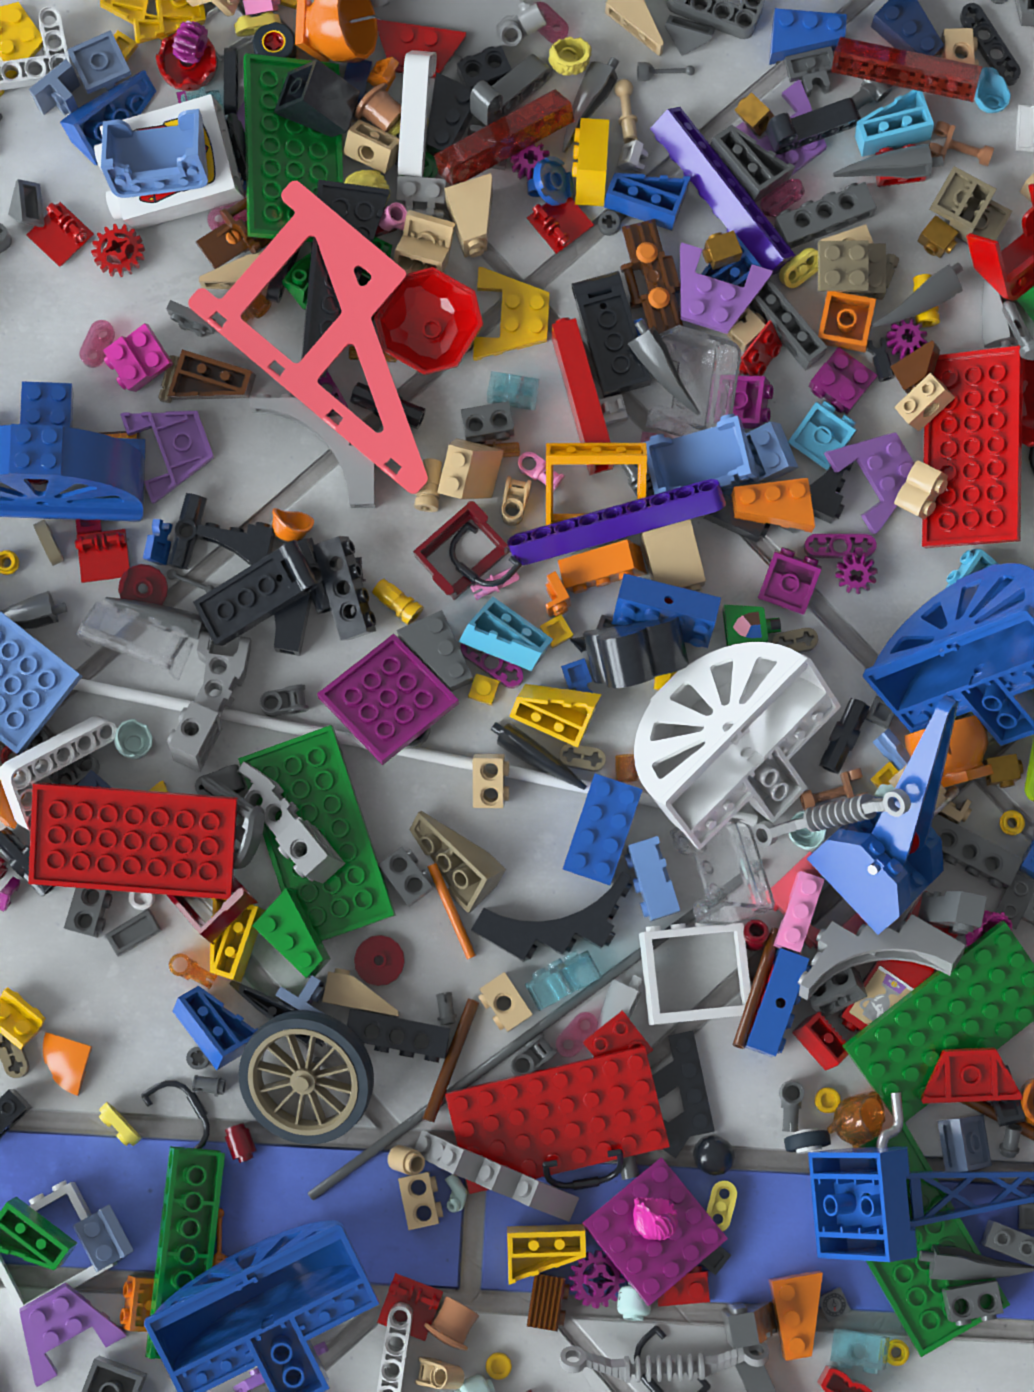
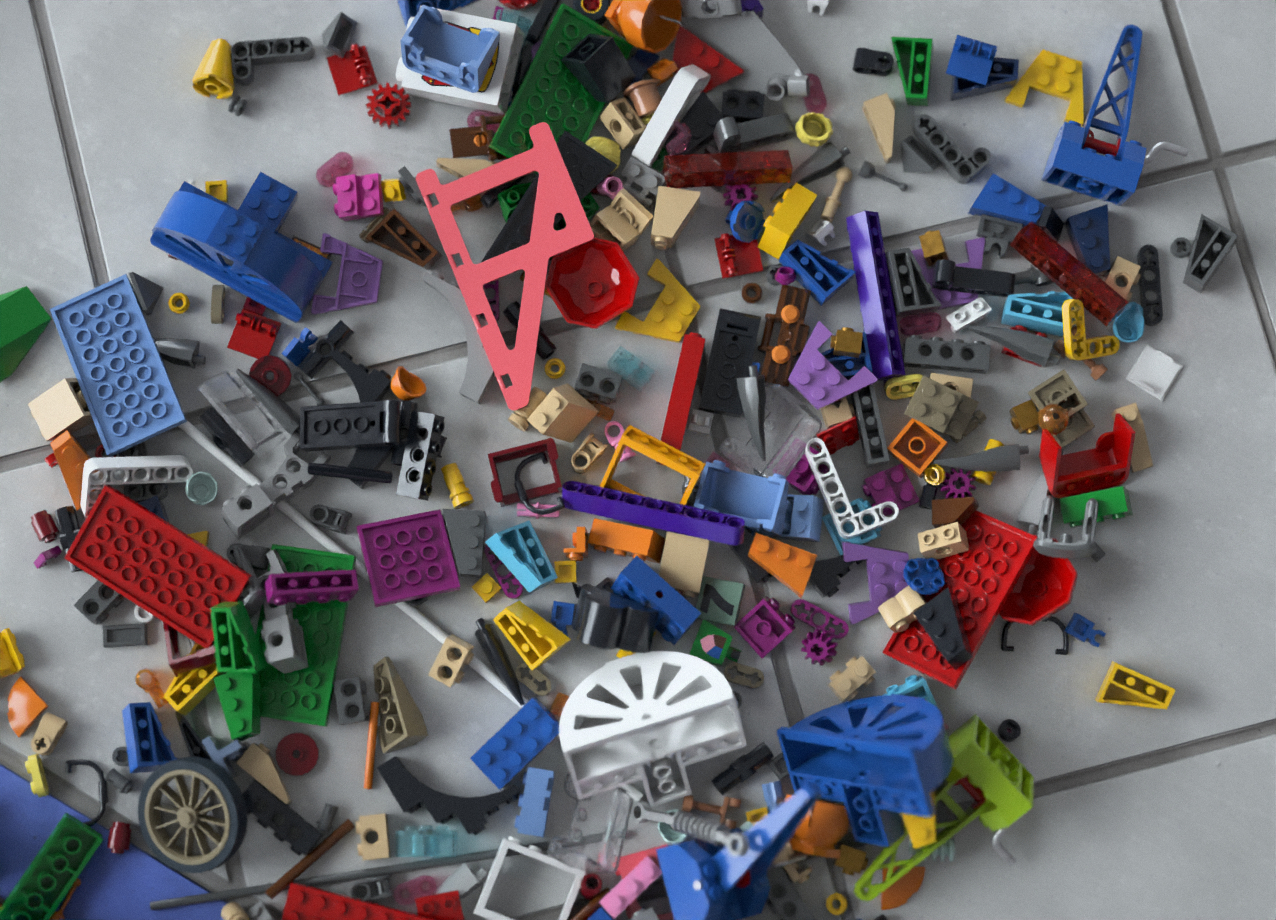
camera: 25 degrees right, 0 degrees up
none -> tan piece [31,712,68,756]
none -> black piece [198,407,255,467]
none -> green wedge [211,602,269,673]
none -> magenta brick [265,570,359,606]
none -> black axle [307,463,393,483]
none -> yellow plate [381,179,406,202]
none -> yellow plate [544,358,566,379]
none -> clear pink bracket [666,120,691,157]
none -> sand green tile [696,576,745,627]
none -> reddish brown plate [741,283,762,304]
none -> magenta plate [775,267,796,285]
none -> white beam [805,438,899,539]
none -> tan brick [827,656,876,701]
none -> blue dish [903,558,945,595]
none -> black wedge [914,588,973,670]
none -> yellow plate [924,464,945,485]
none -> white hinge [945,297,992,333]
none -> black tile [1038,206,1064,242]
none -> clear orange piece [1038,404,1069,436]
none -> yellow beam [1062,299,1120,361]

